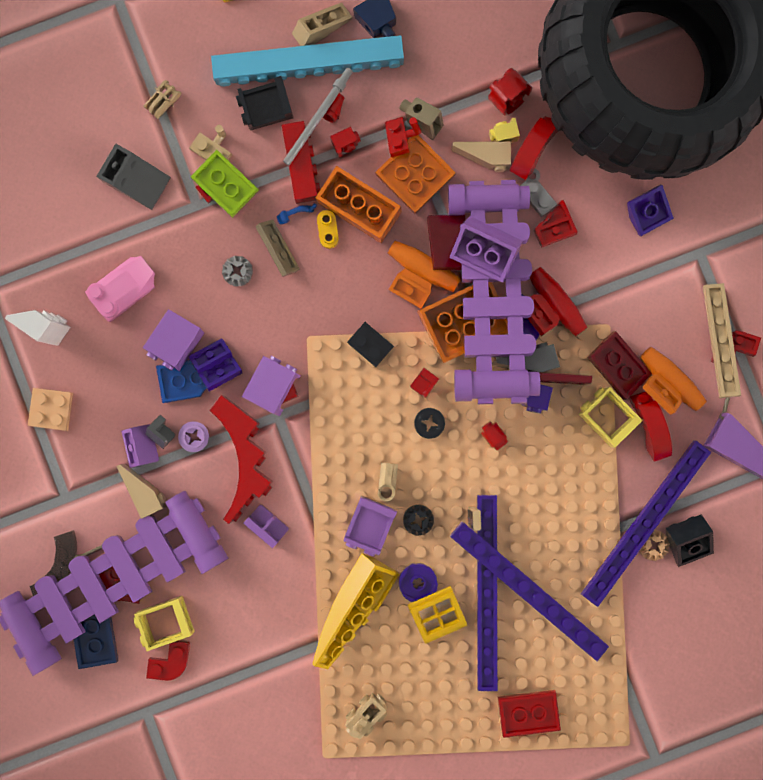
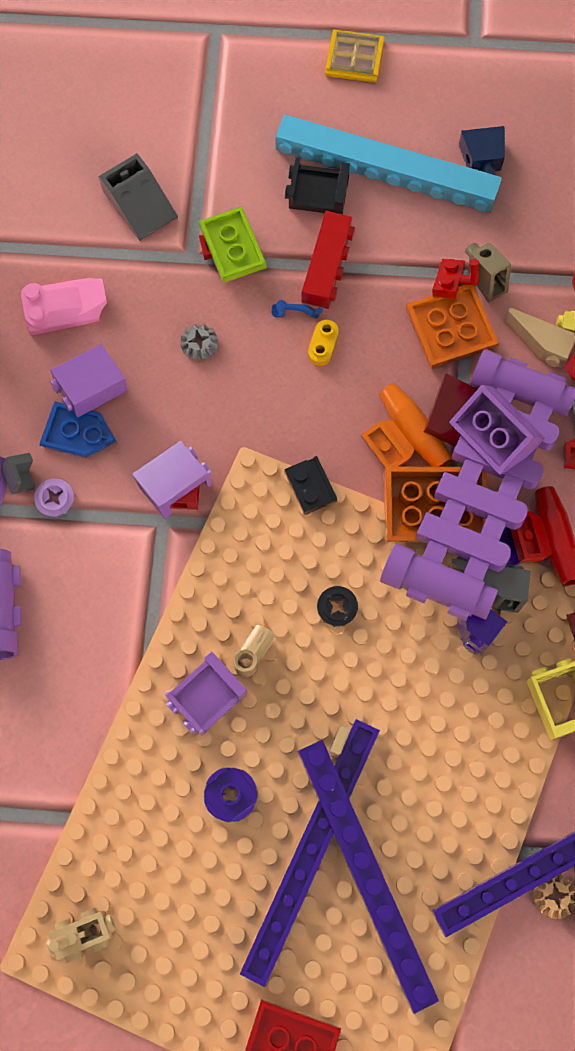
camera: 30 degrees right, 15 degrees down
tan arm [143,80,181,119] -> none
dark purple slope [188,339,243,392] -> none
tan plate [189,125,232,161] -> none
red arch [209,395,273,524] -> none
medium lavender panel [243,505,289,548] -> none
dark tan plate [256,220,300,277] -> none
light grey bar [283,68,353,166] -> none
tan slope [292,2,352,46] -> none
yellow wedge [313,554,400,670] -> none
orange brick [315,166,402,243] -> none
red cone [323,93,345,123] -> none
red brick [330,126,361,158] -> none
black gear [403,505,434,536] -> none
yellow piece [408,586,468,644] -> none
red panel [410,368,439,398] -> none
red brick [481,421,509,451] -> none
dark red tile [539,373,592,385] -> none

